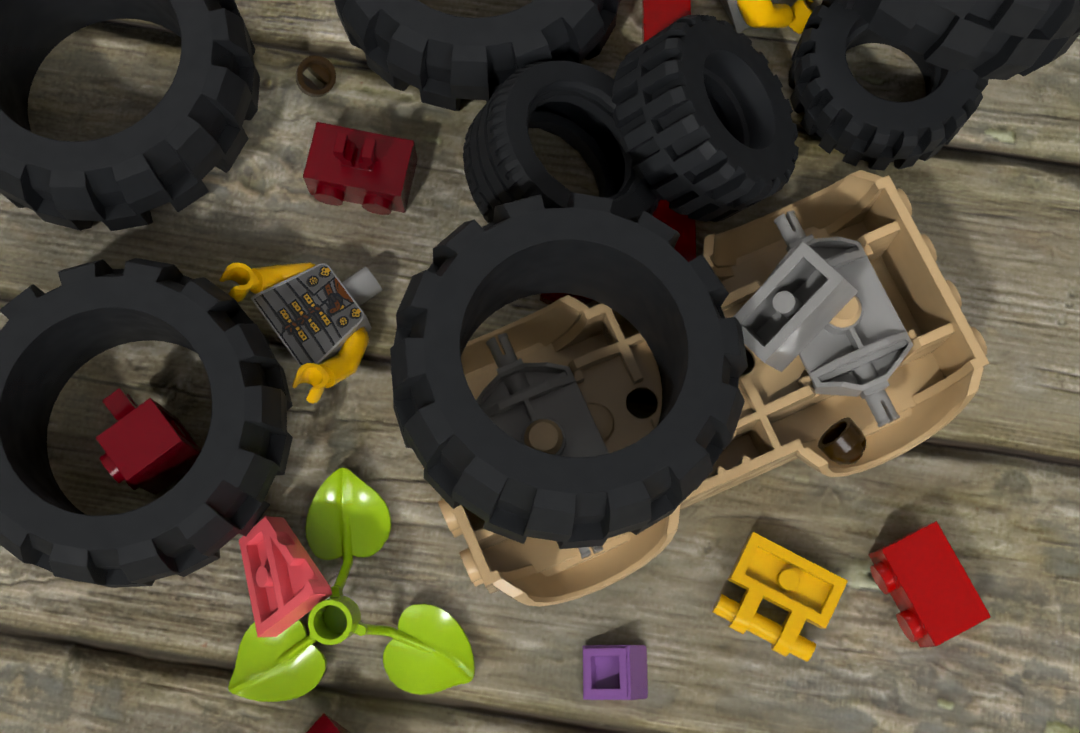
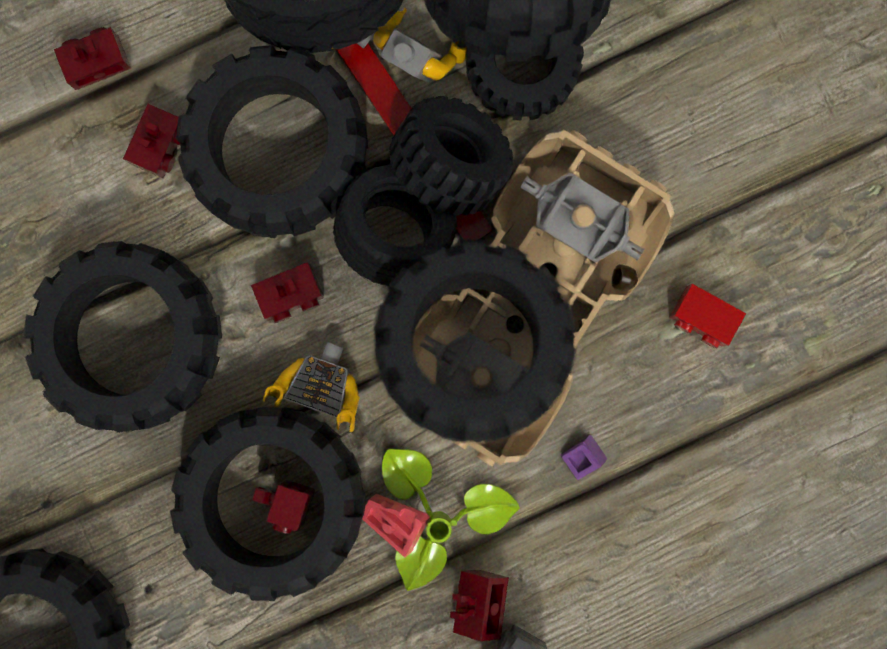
camera: 30 degrees left, 10 degrees up
dark brown hinge [296,55,336,97] -> none
yellow plate [712,532,848,662] -> none
light grey brick [733,241,858,372] -> none

